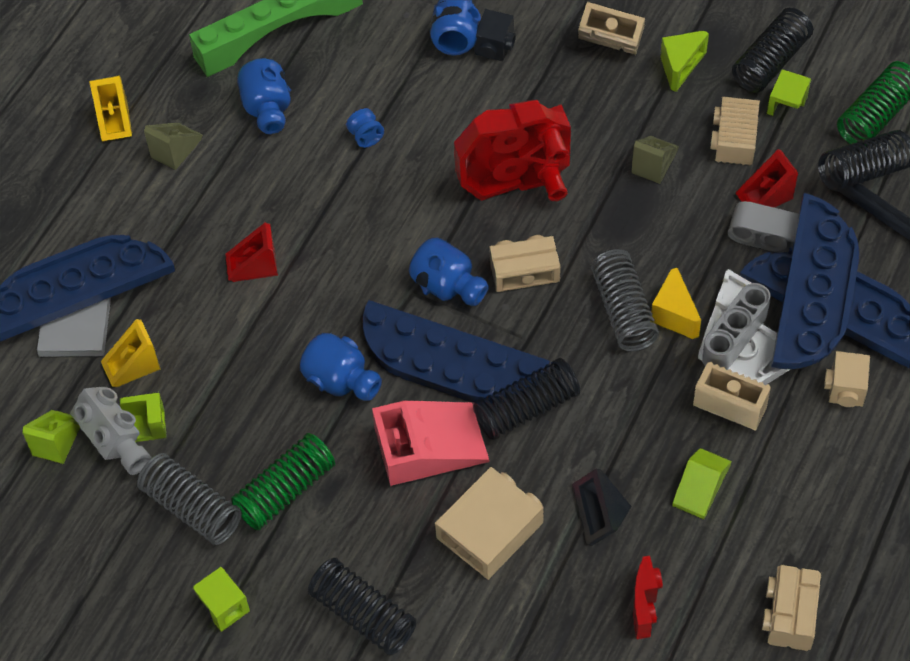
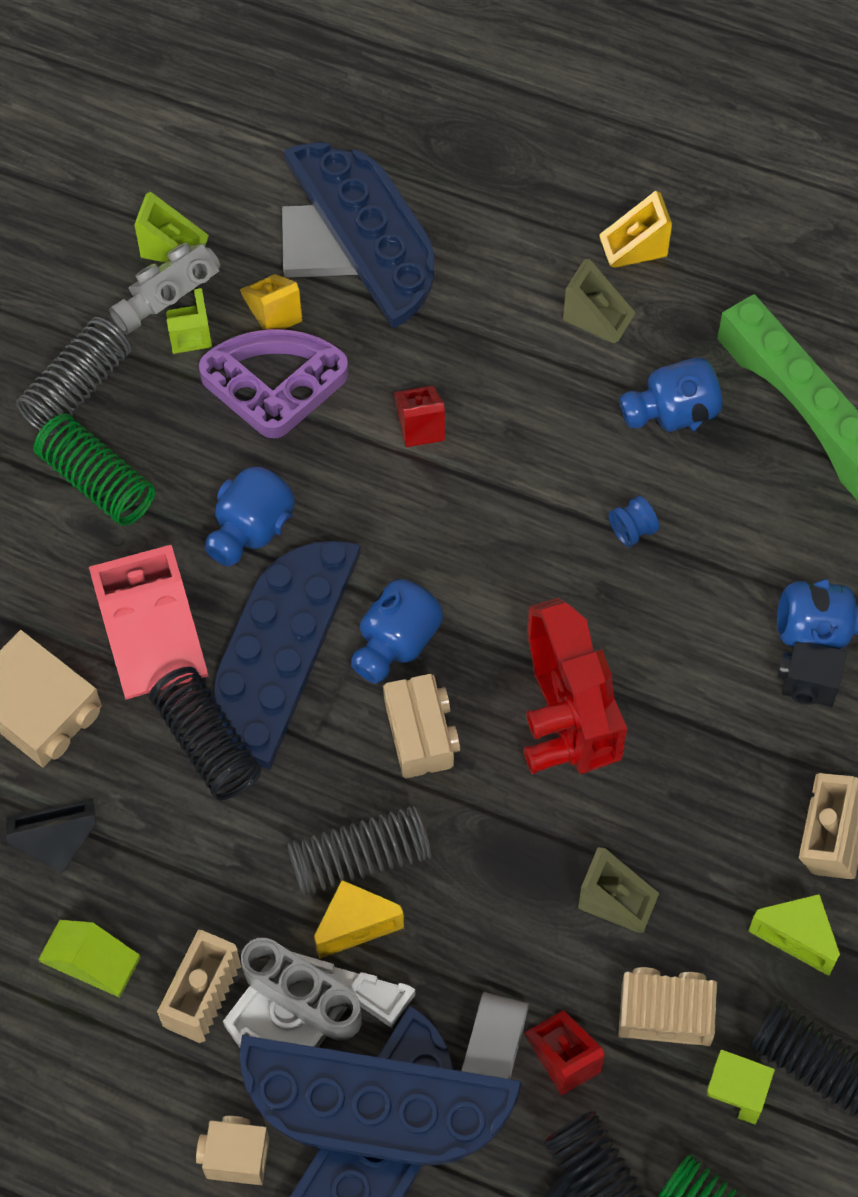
camera: 85 degrees right, 5 degrees up
none -> medium lavender beam [199,329,349,439]

